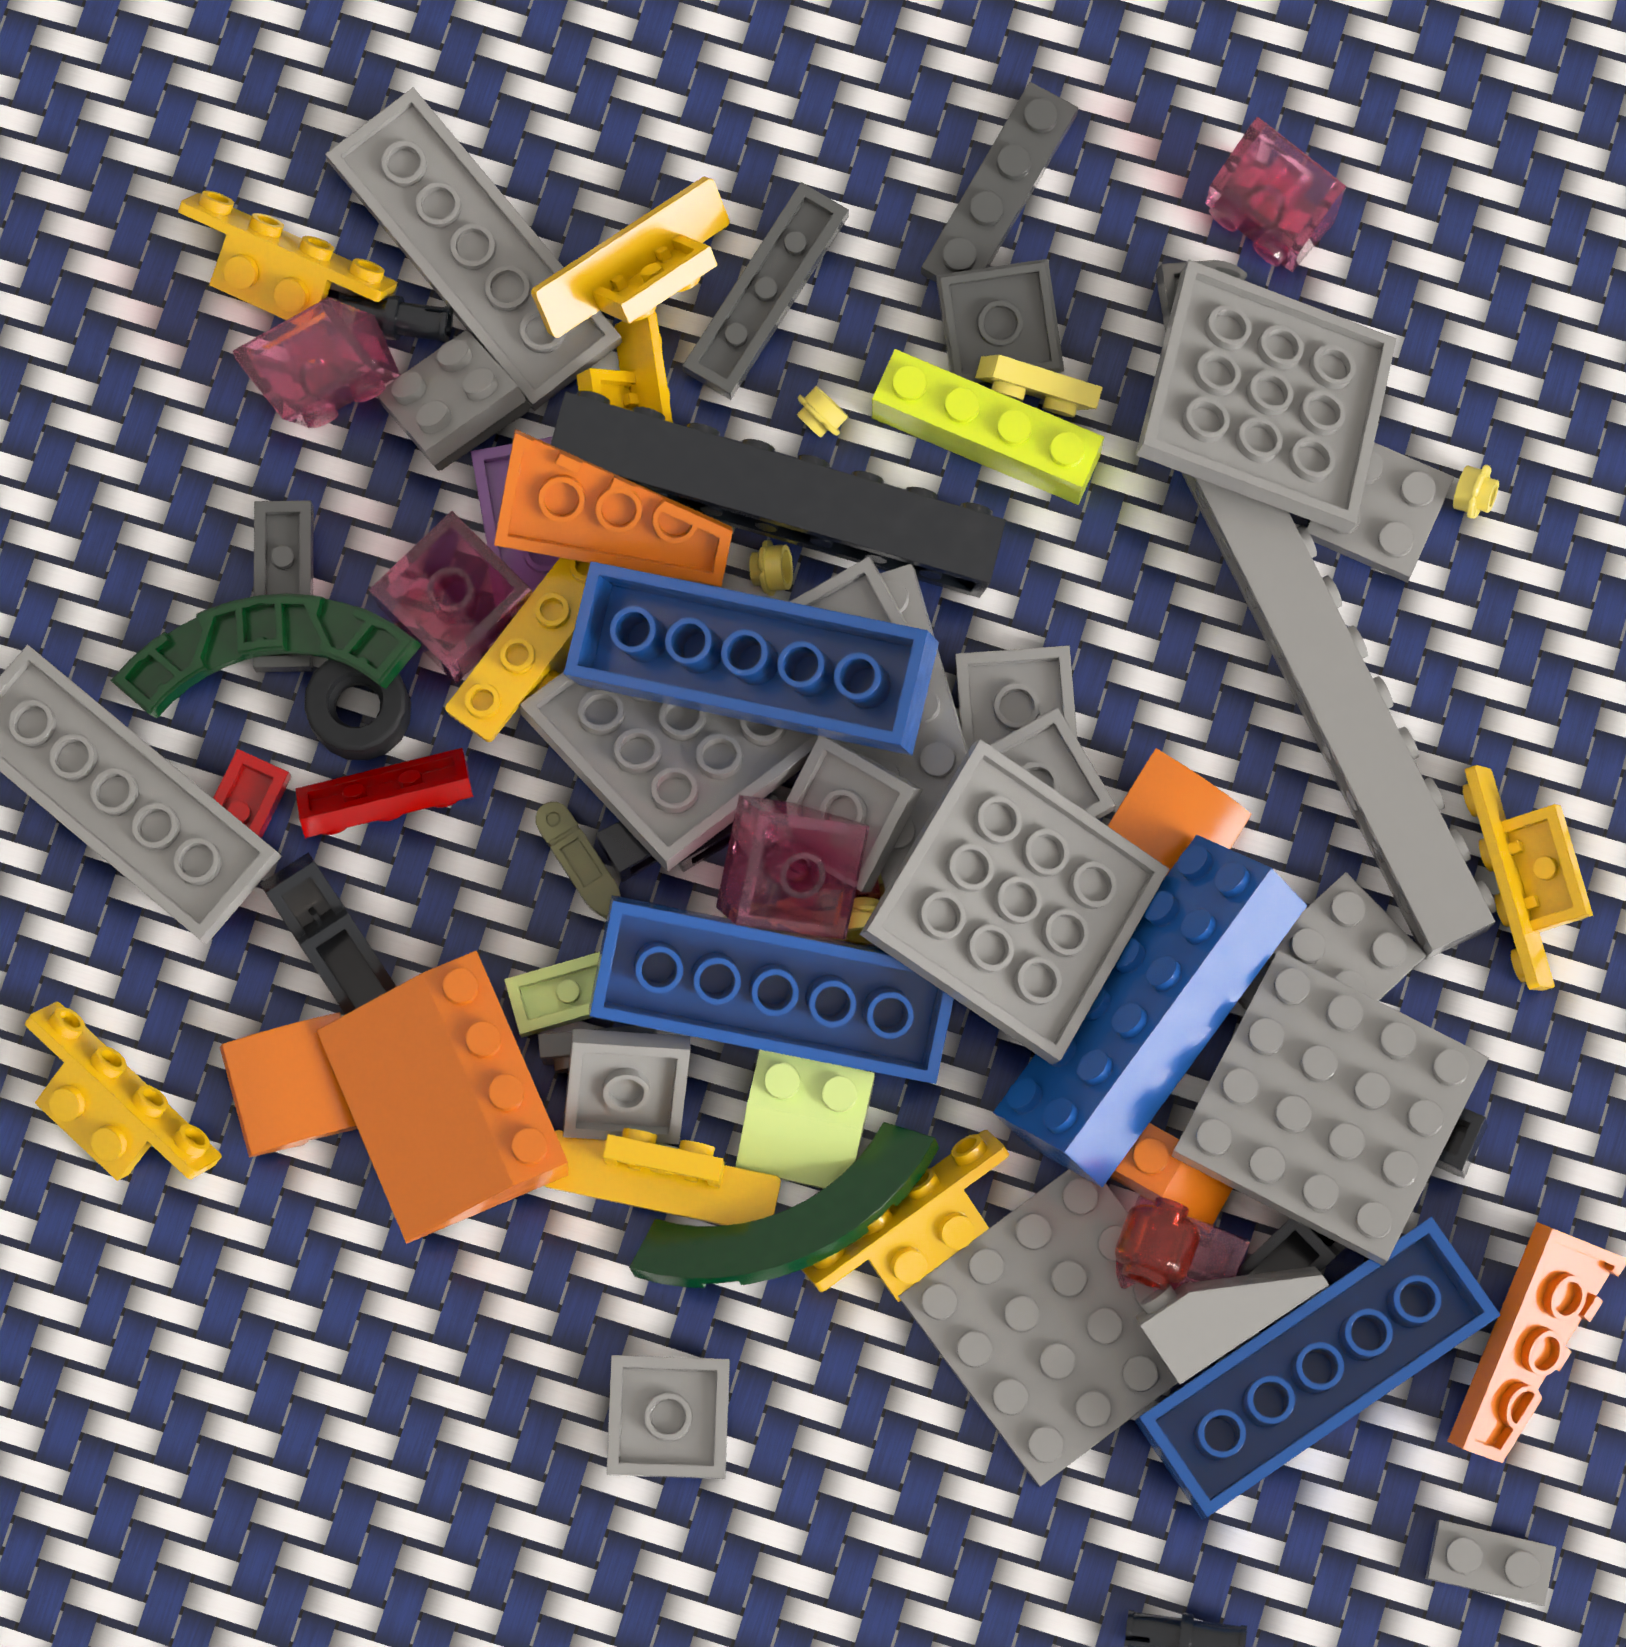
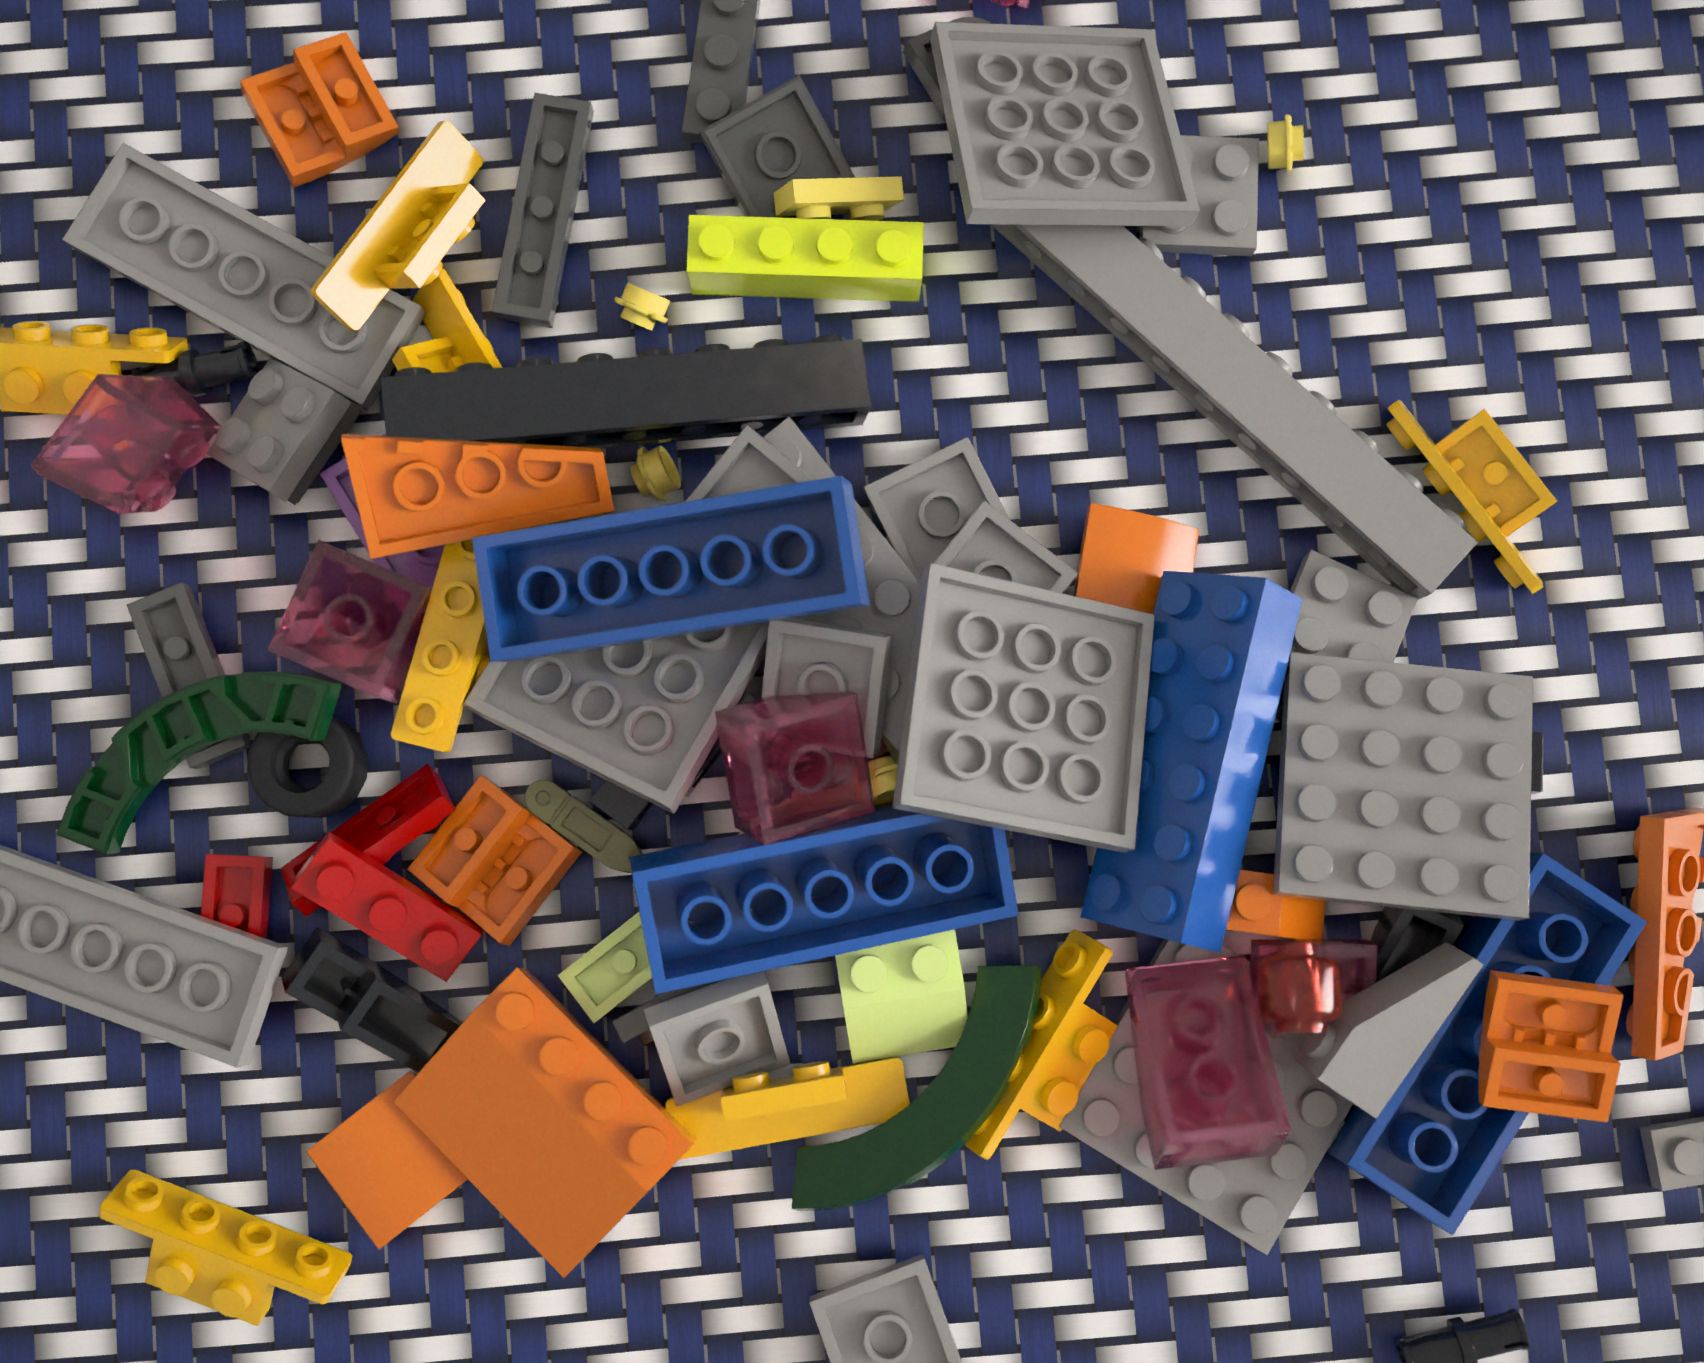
camera: 30 degrees left, 5 degrees up
none -> orange slope [240,32,399,188]
none -> red plate [291,832,482,982]
none -> orange slope [407,775,583,946]
none -> clear pink slope [1125,955,1292,1170]
none -> orange slope [1479,970,1624,1123]

